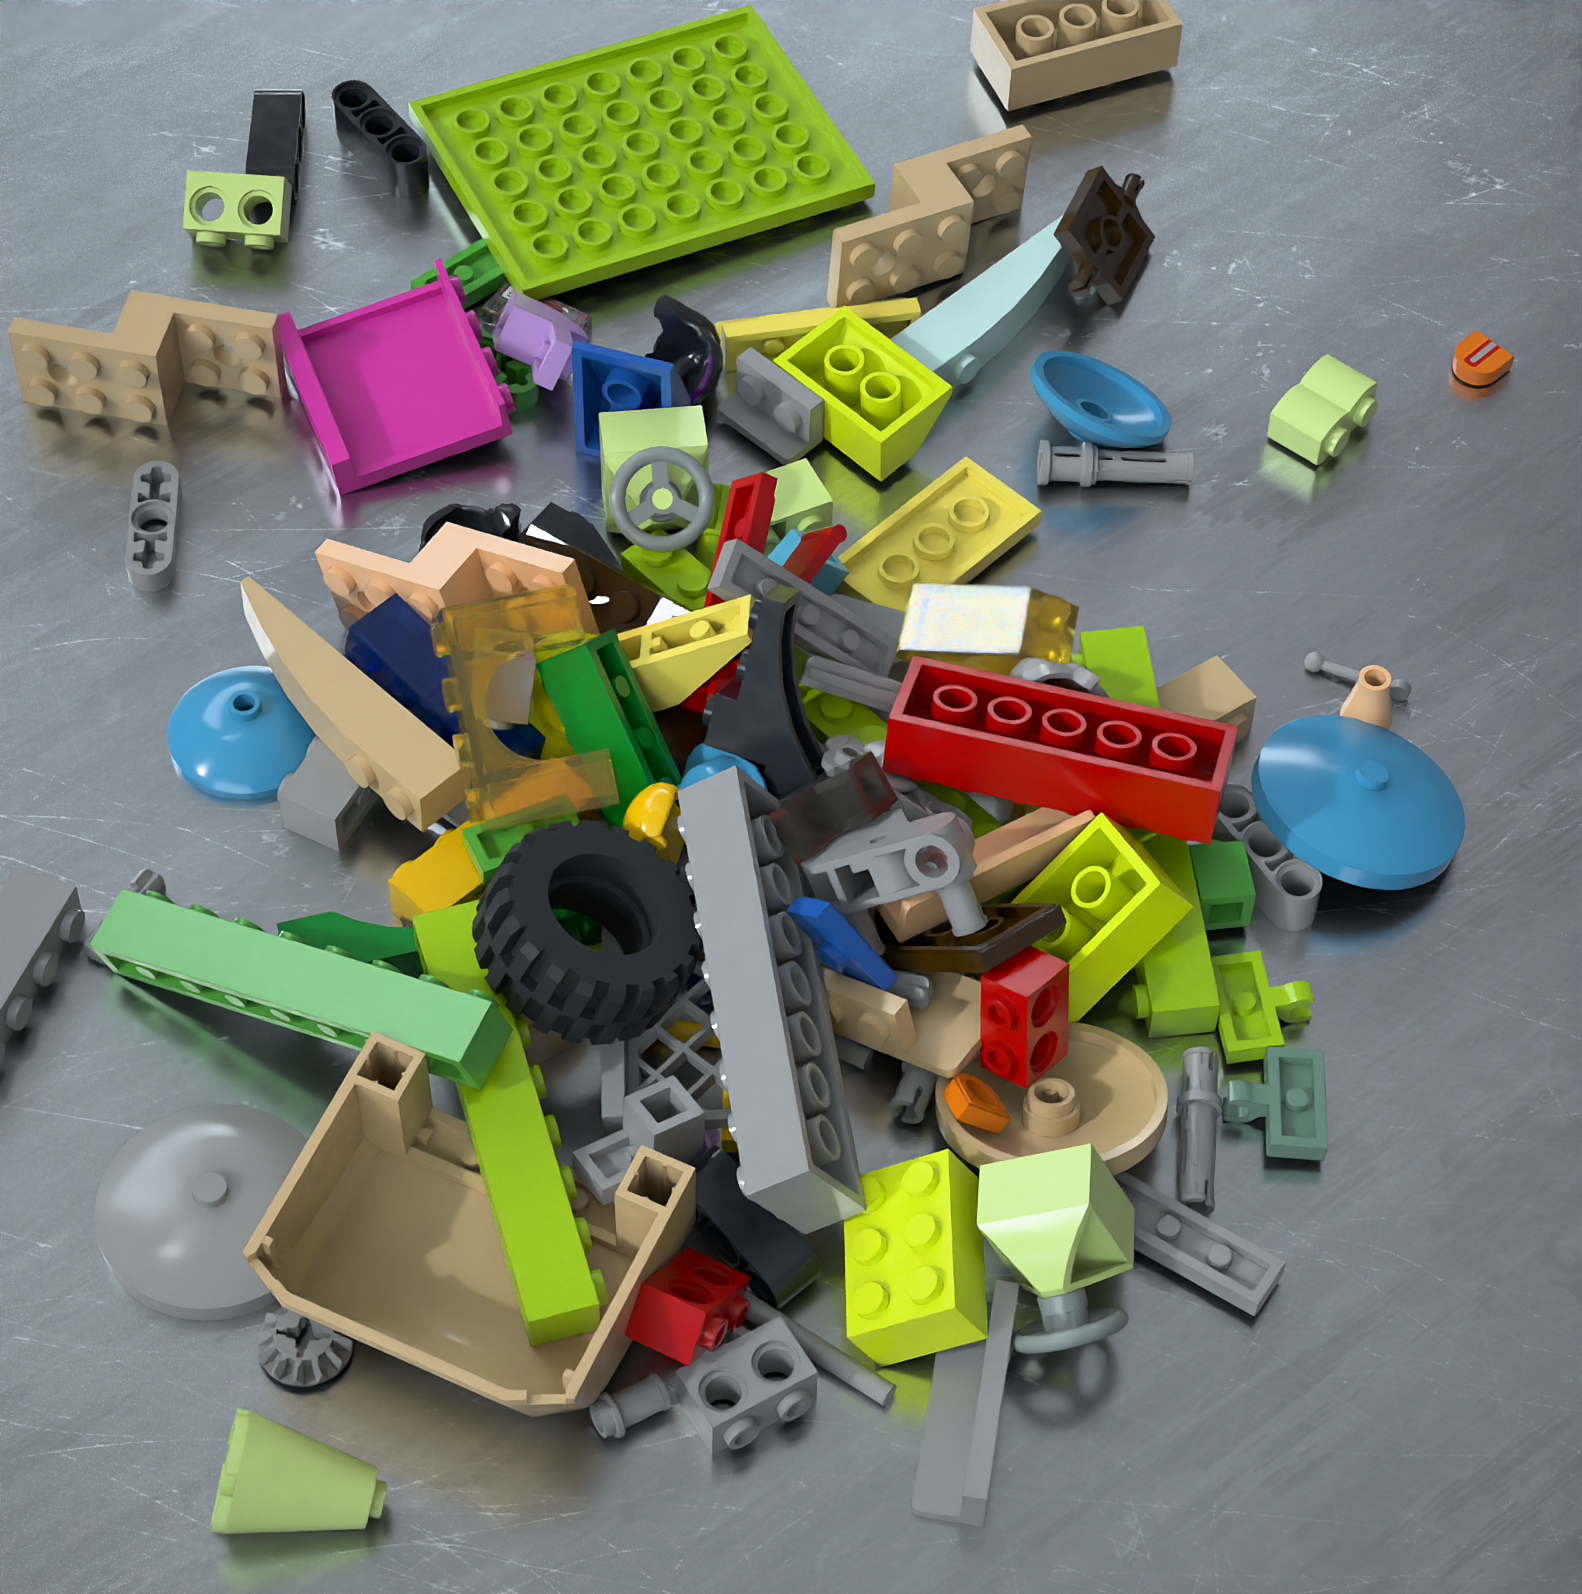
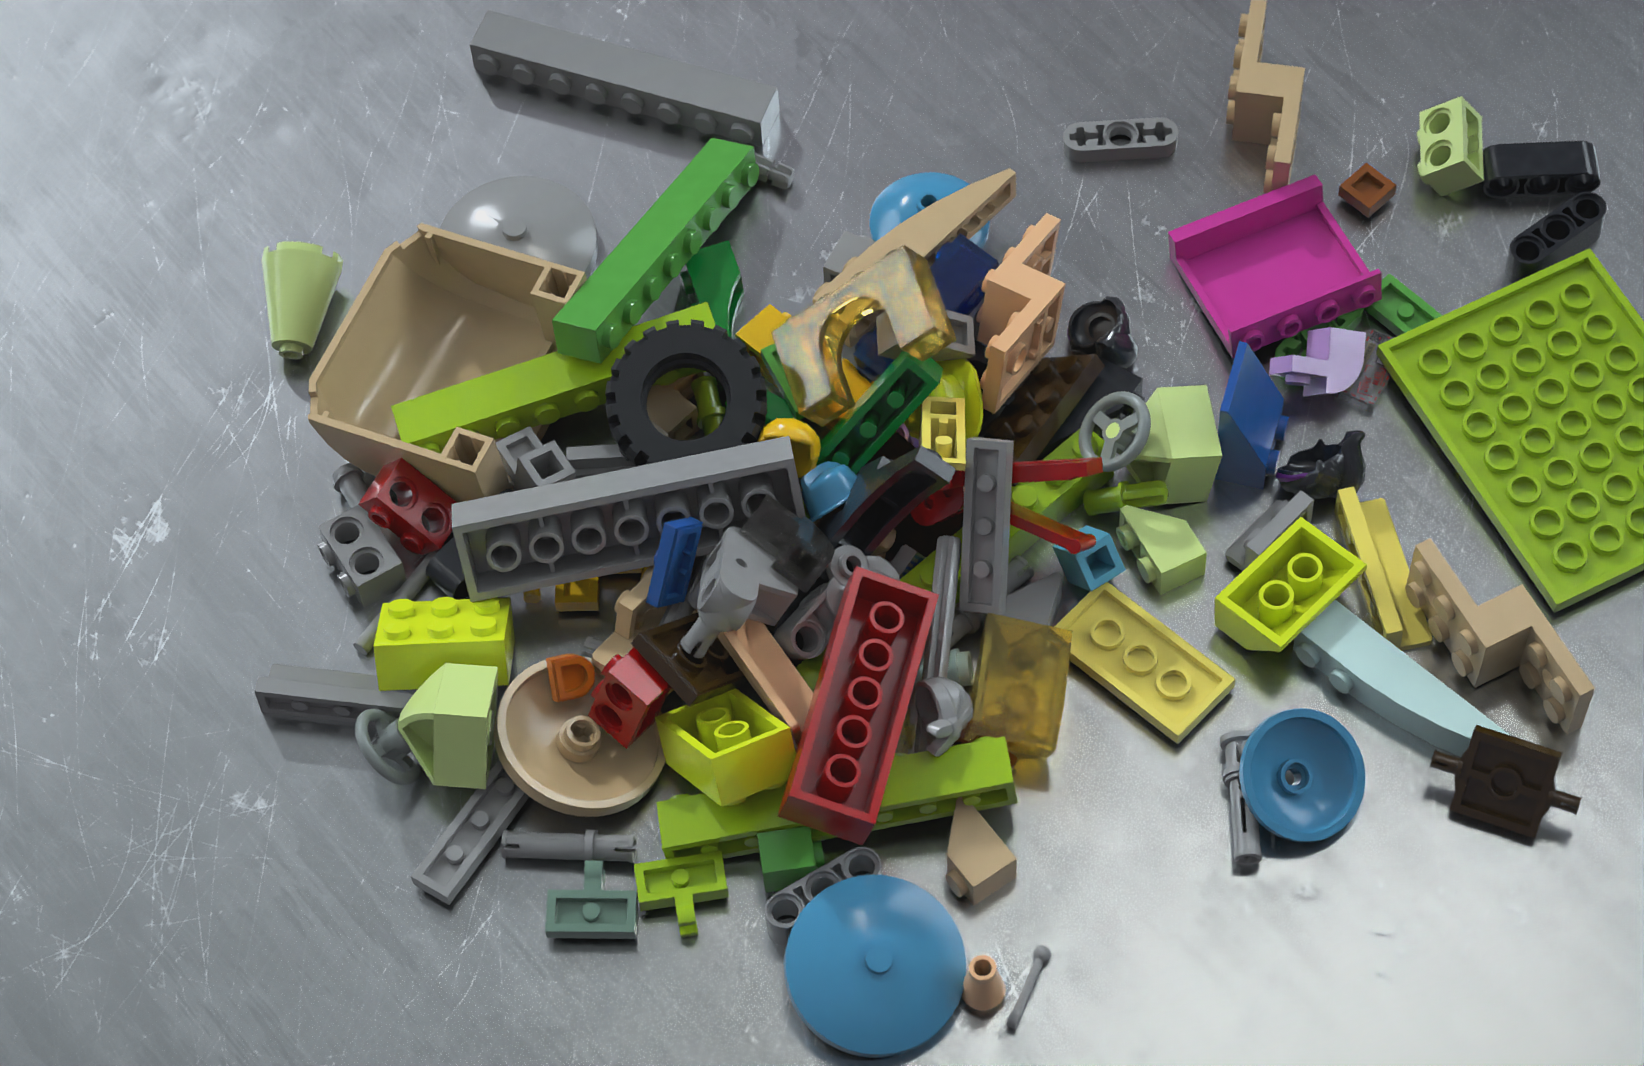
camera: 95 degrees right, 5 degrees up
yellowish green brick [1267,354,1378,465] -> none
none -> dark orange plate [1338,163,1397,218]

